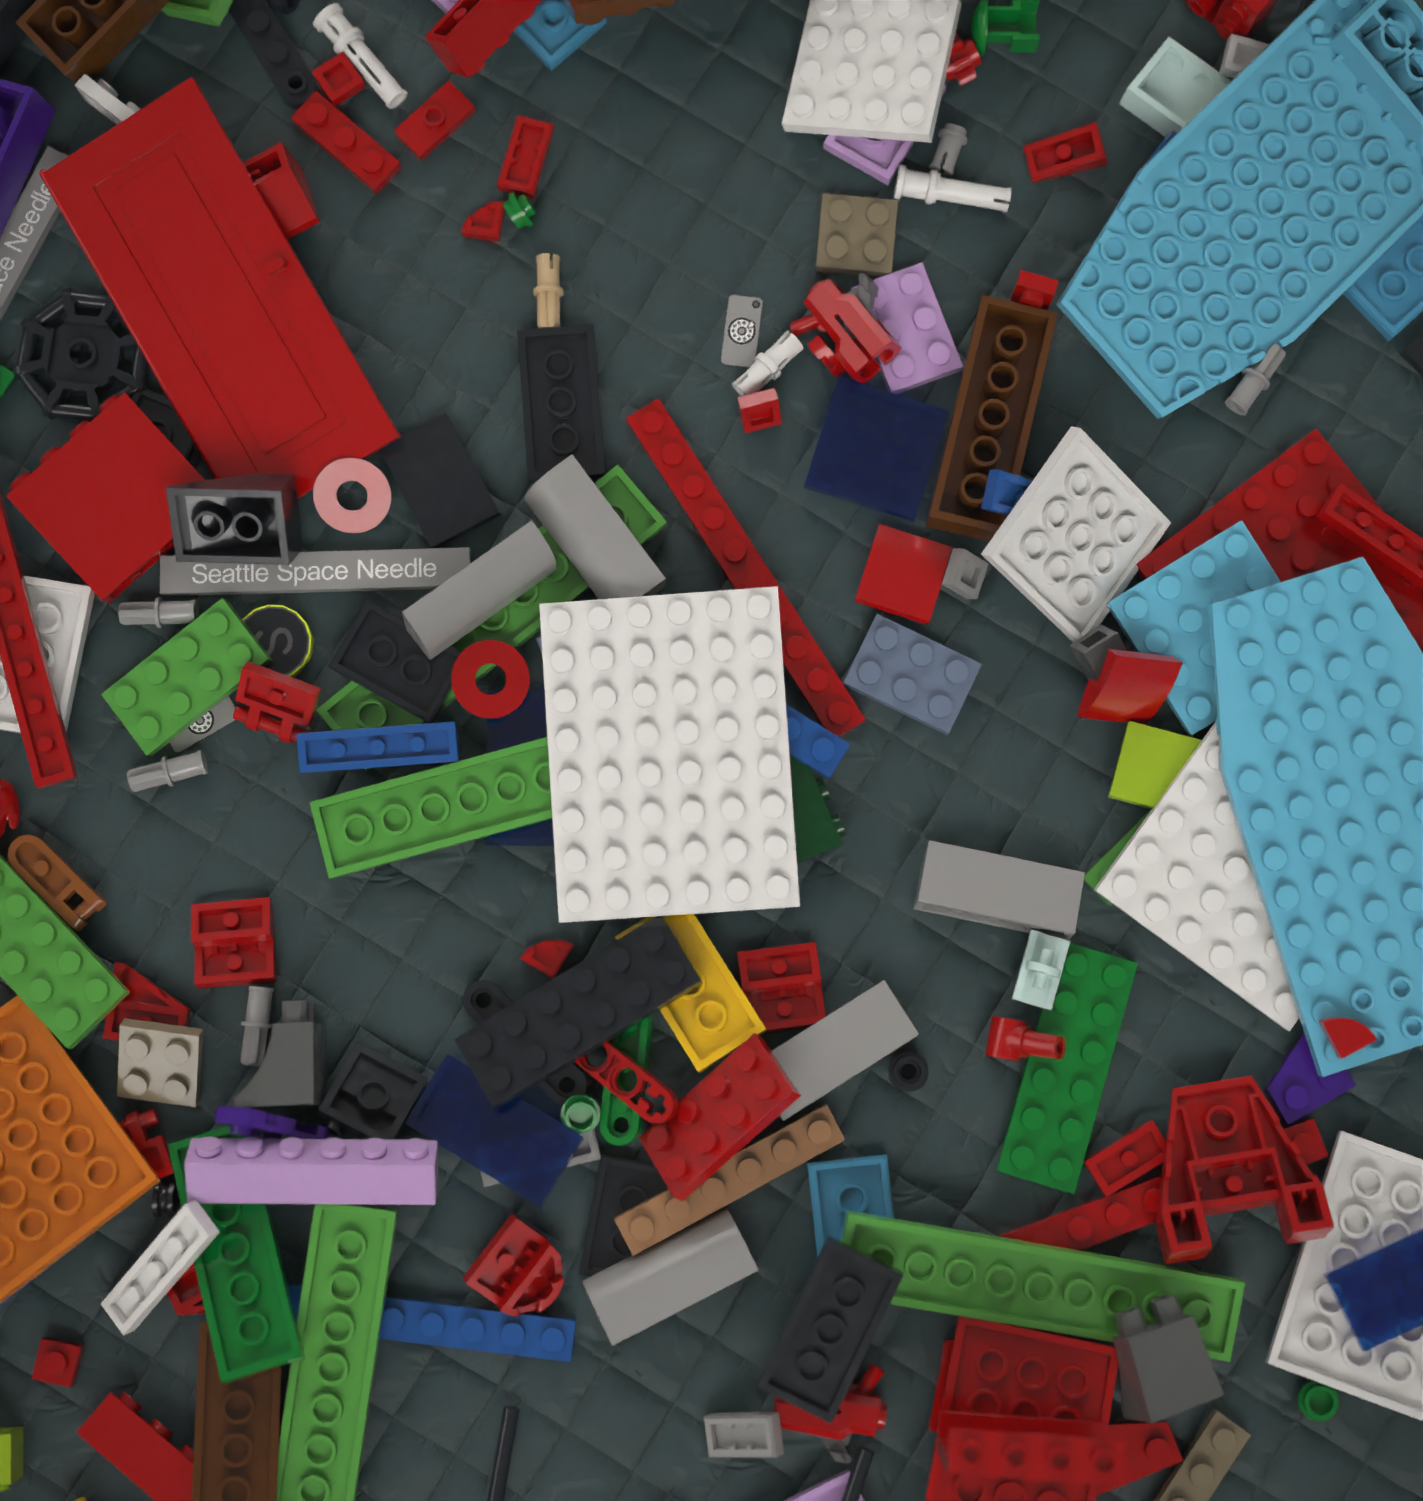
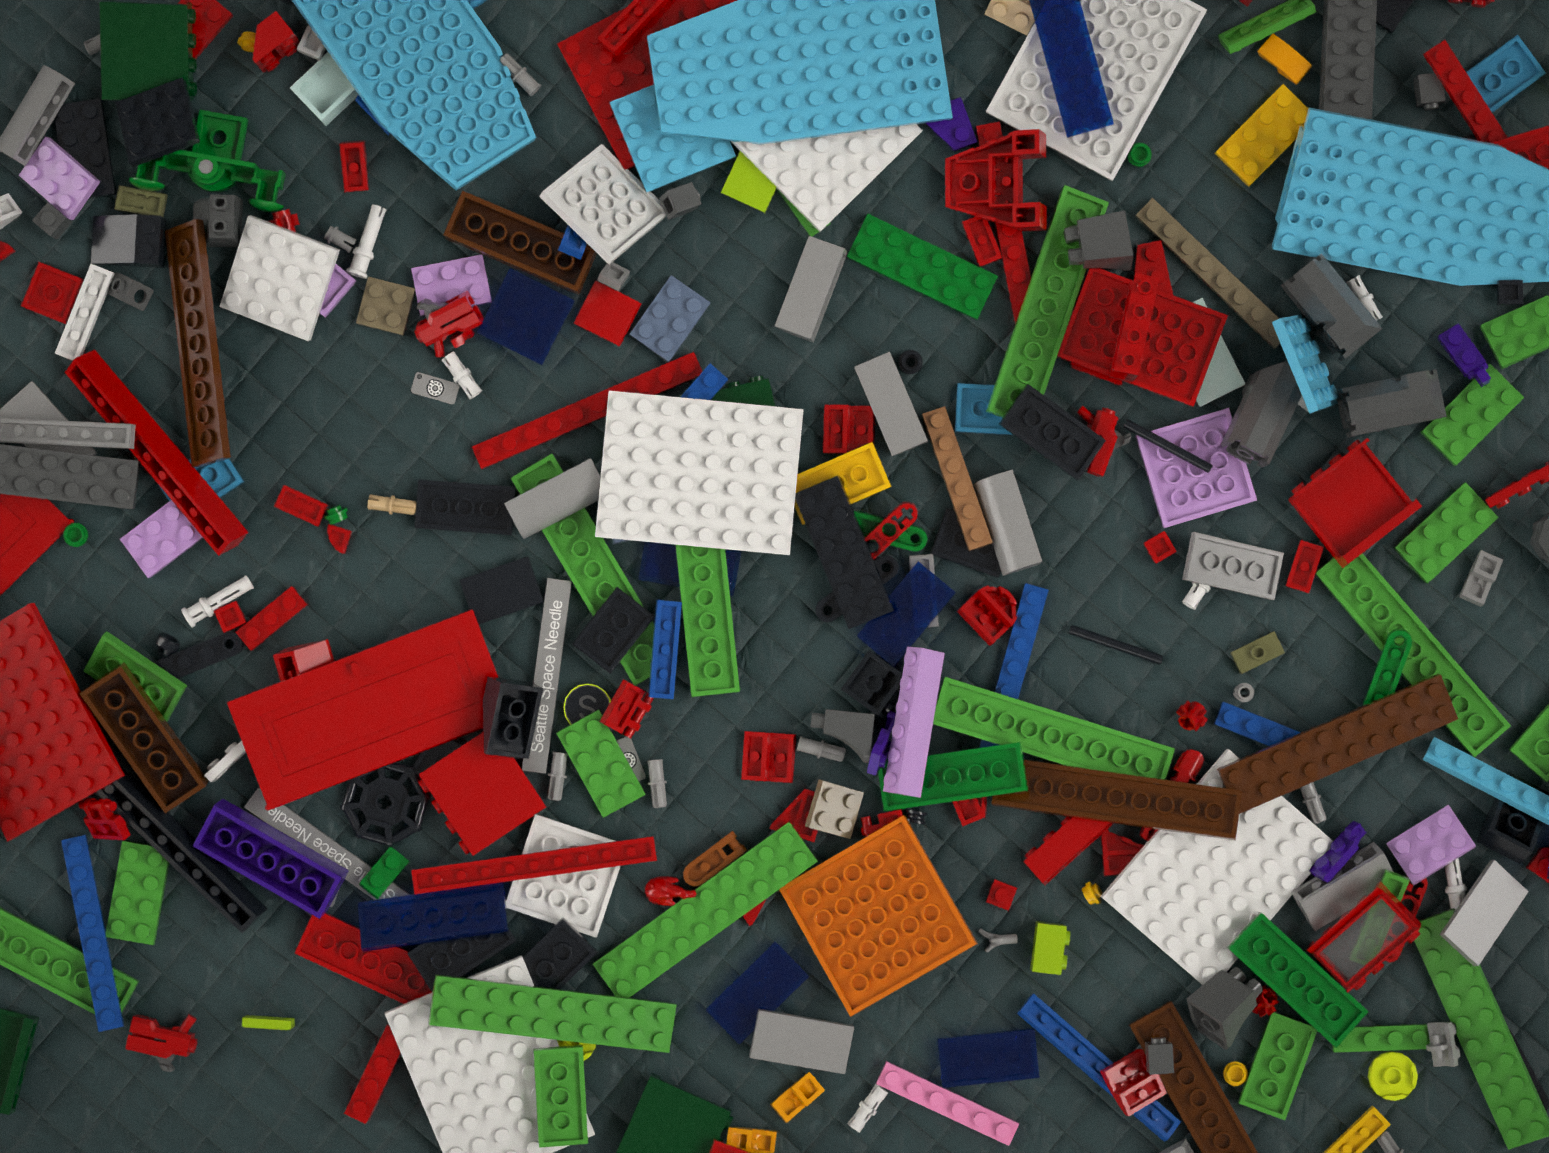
camera: 85 degrees left, 5 degrees up
white plate [101,1200,220,1335] -> none
piece [313,458,391,533] -> none
red plate [394,81,476,161] -> none
light grey brick [402,520,556,660] -> none
red piece [451,640,530,718] -> none
red tile [520,940,575,979] -> none
green plate [560,1093,601,1134] -> none
red plate [639,1033,801,1202] -> none
light grey plate [704,1412,784,1457] -> none
red plate [737,388,782,434] -> none
red pin [985,1016,1066,1062] -> none
red plate [1009,270,1059,310] -> none
light aqua hips [1011,930,1070,1010] -> none
red slope [1077,649,1183,724] -> none
red tile [1319,1017,1377,1059] -> none

